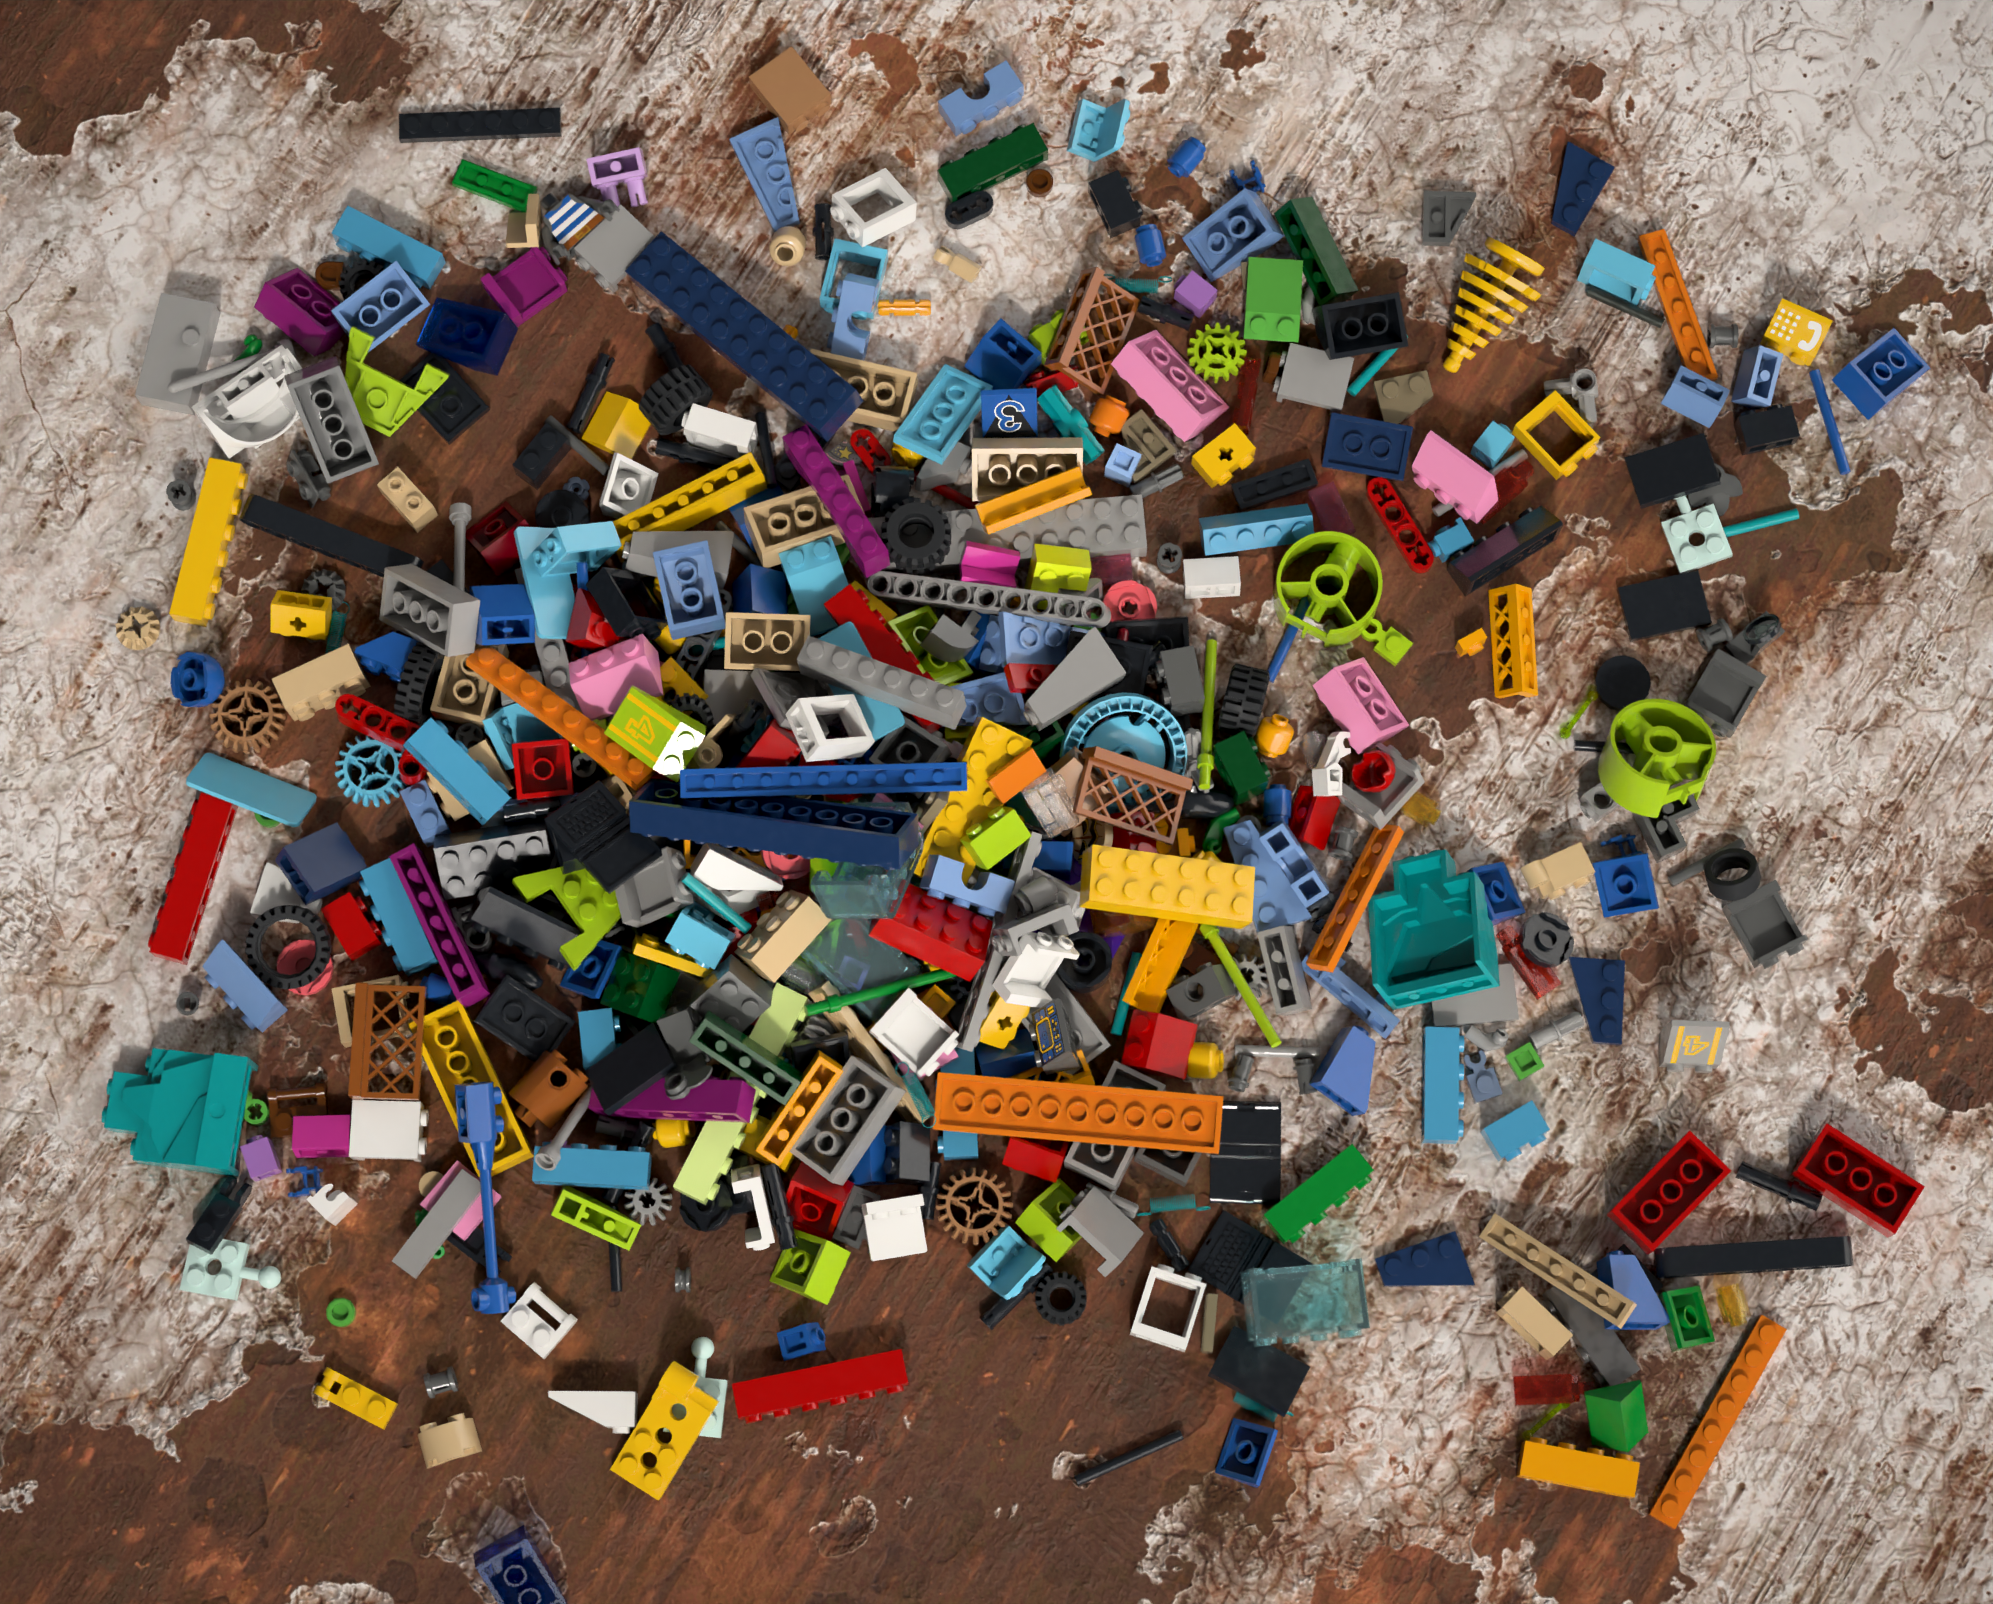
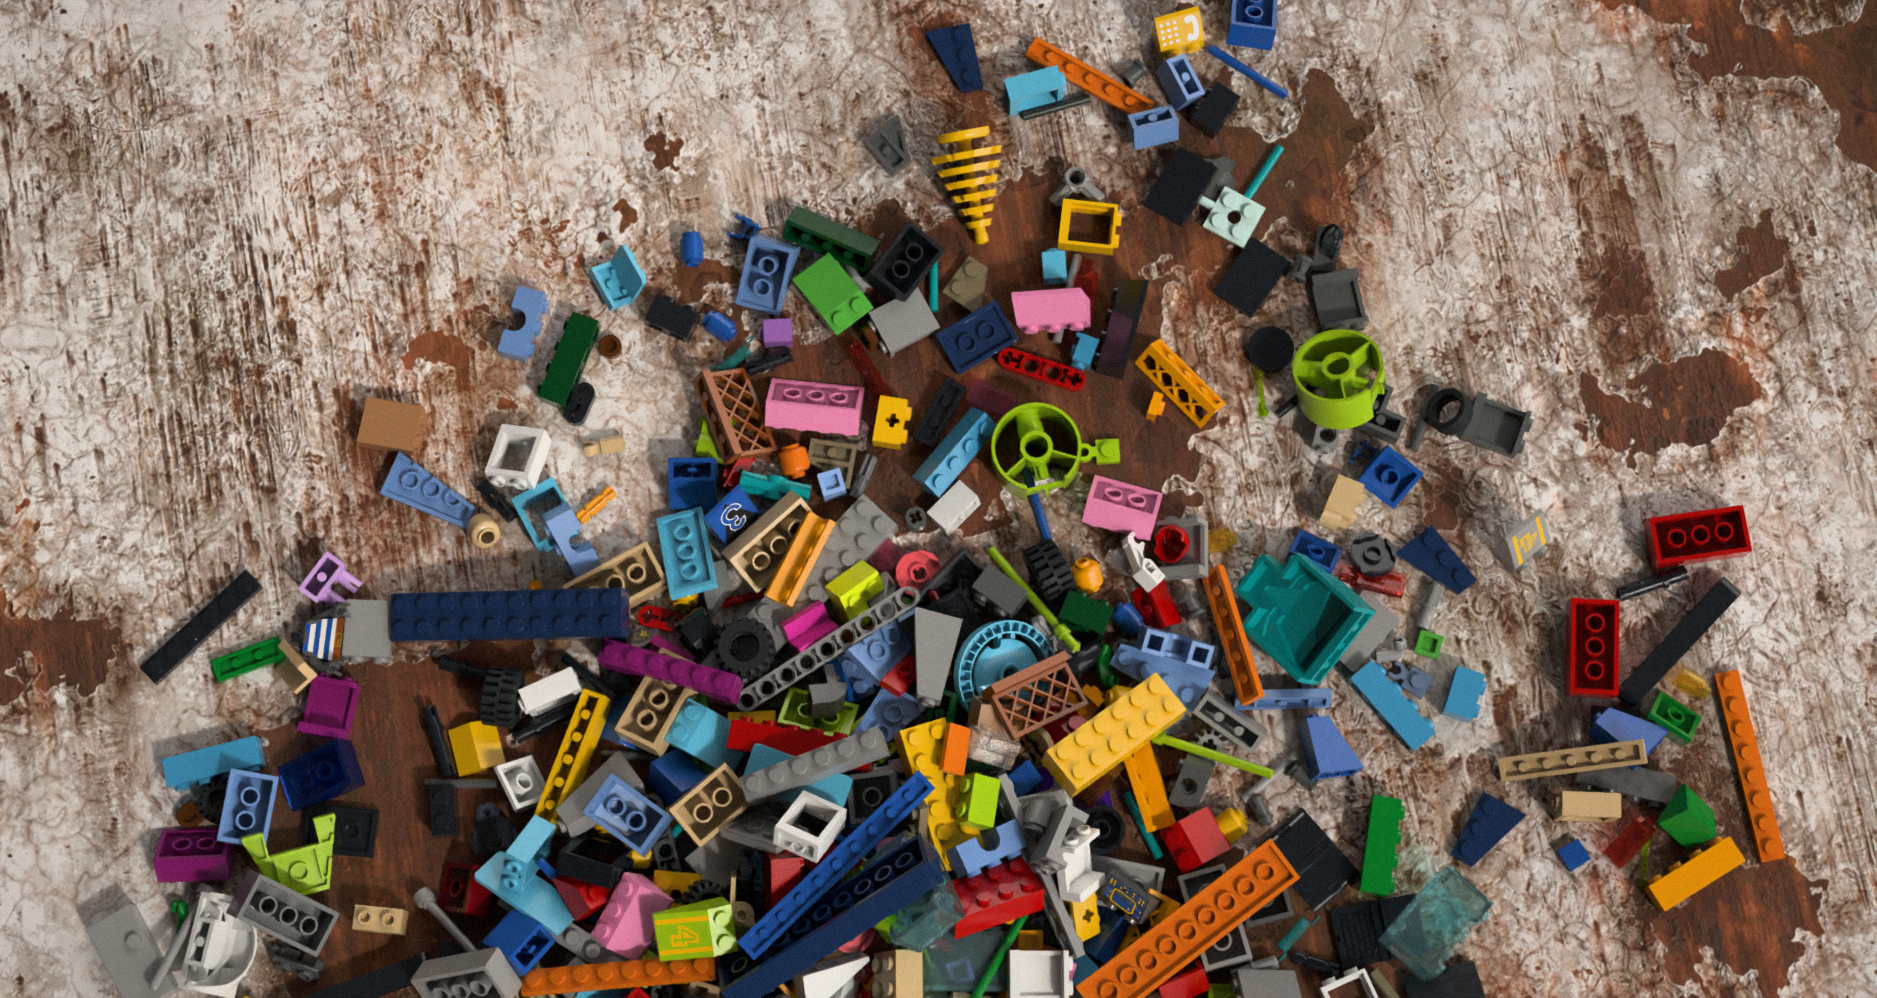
camera: 40 degrees left, 0 degrees up
lime gear [1187,323,1247,383] -> none
none -> blue tile [1556,838,1591,872]

